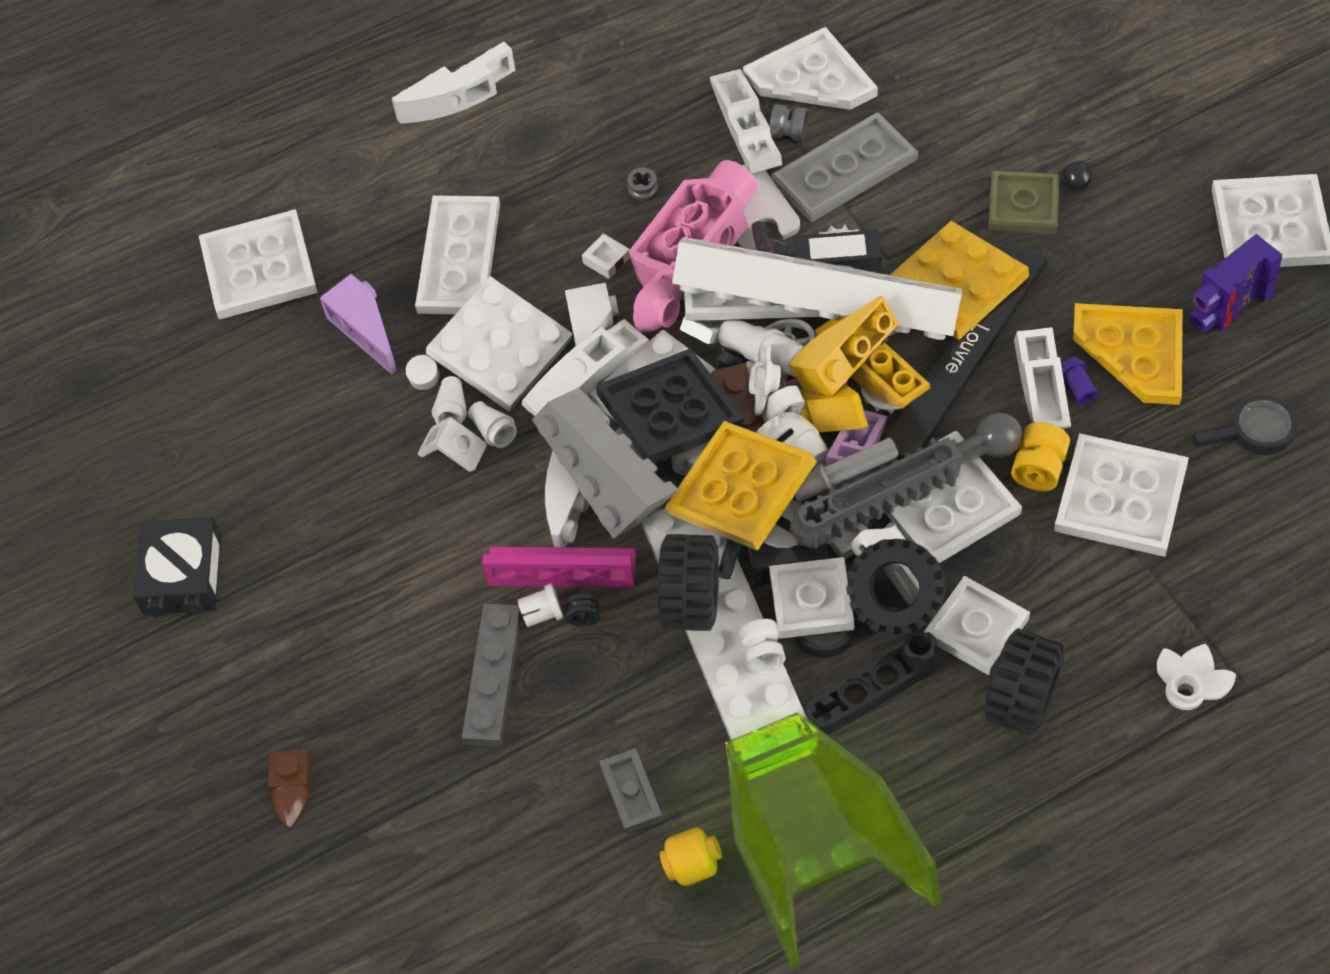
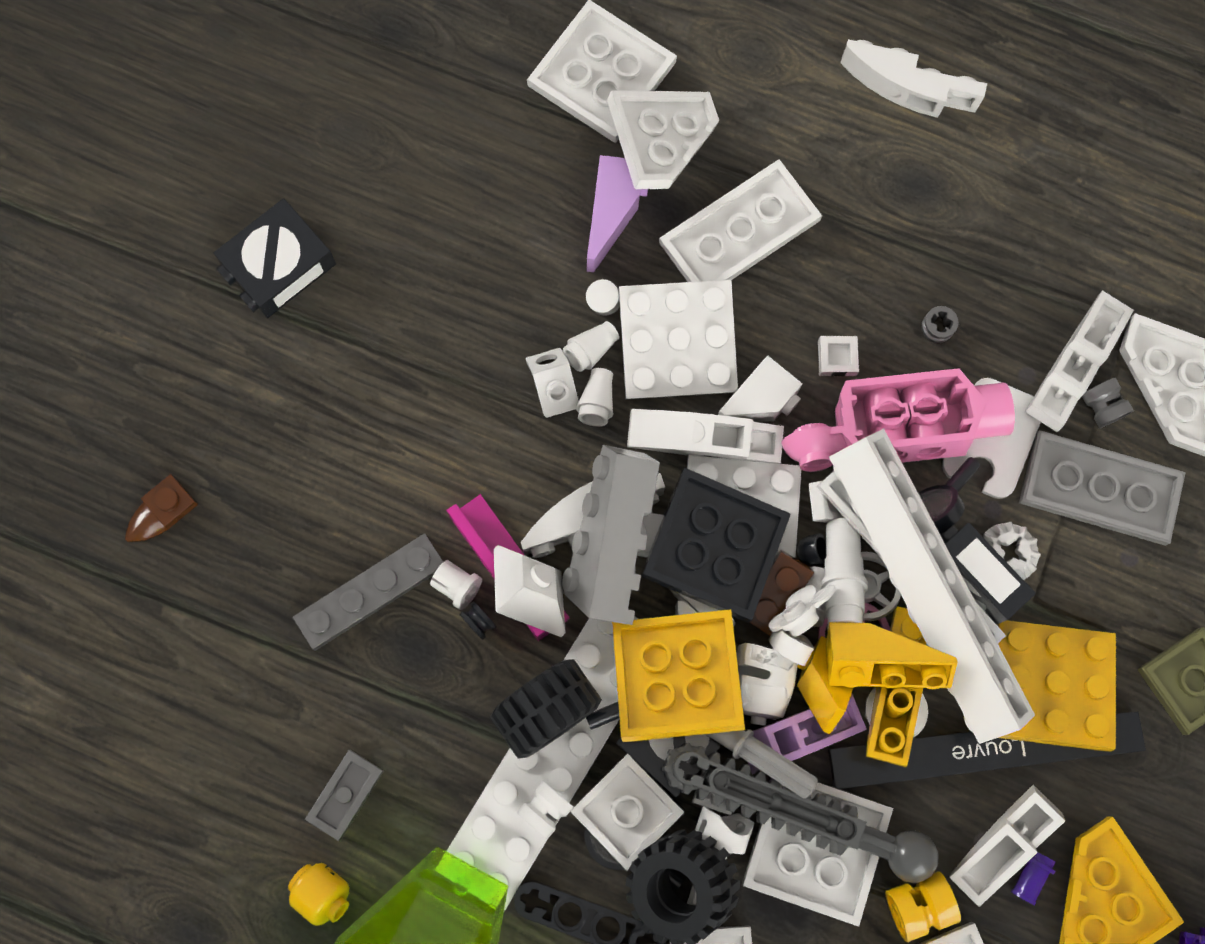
camera: 40 degrees right, 20 degrees up
none -> white slope [494,545,566,637]
none -> white plate [607,90,719,189]

